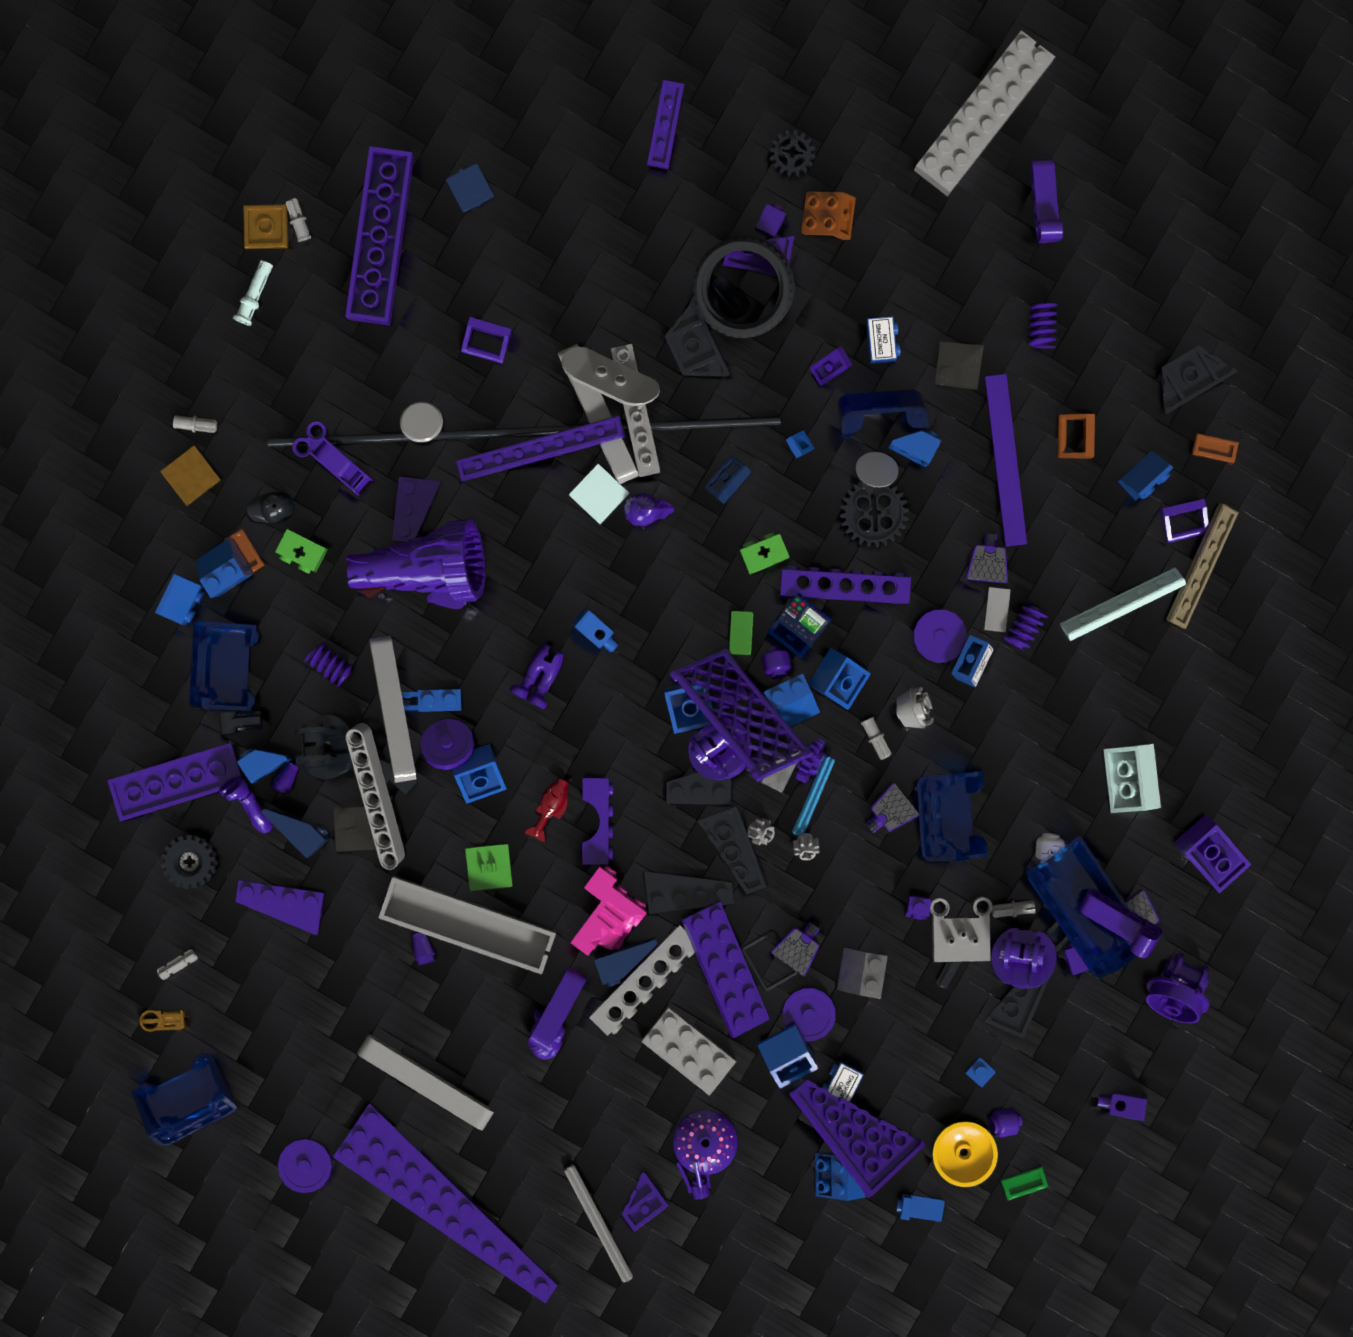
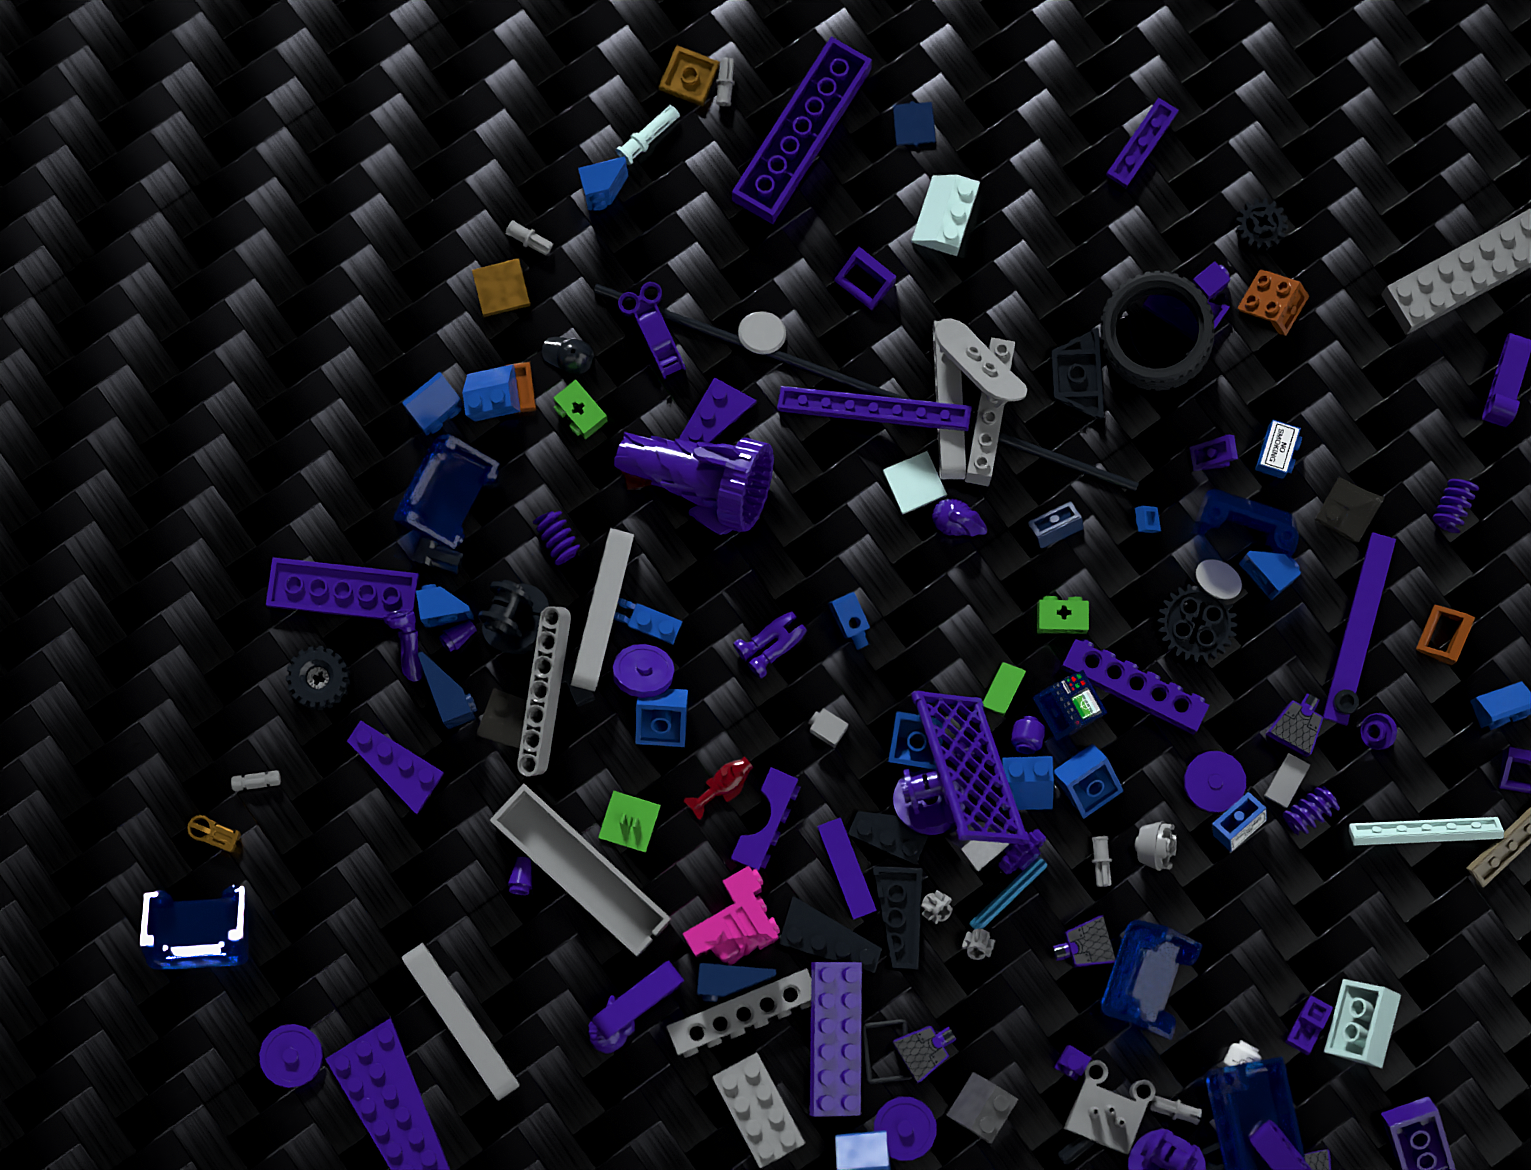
camera: 25 degrees right, 10 degrees down
none -> blue slope [578,156,628,211]
none -> light grey brick [808,708,849,748]
none -> dark purple tile [817,817,877,920]
none -> light aqua slope [911,175,980,256]
none -> dark purple slope [1285,996,1333,1055]
none -> black tile [1333,689,1359,715]
none -> dark purple plate [1360,713,1397,750]

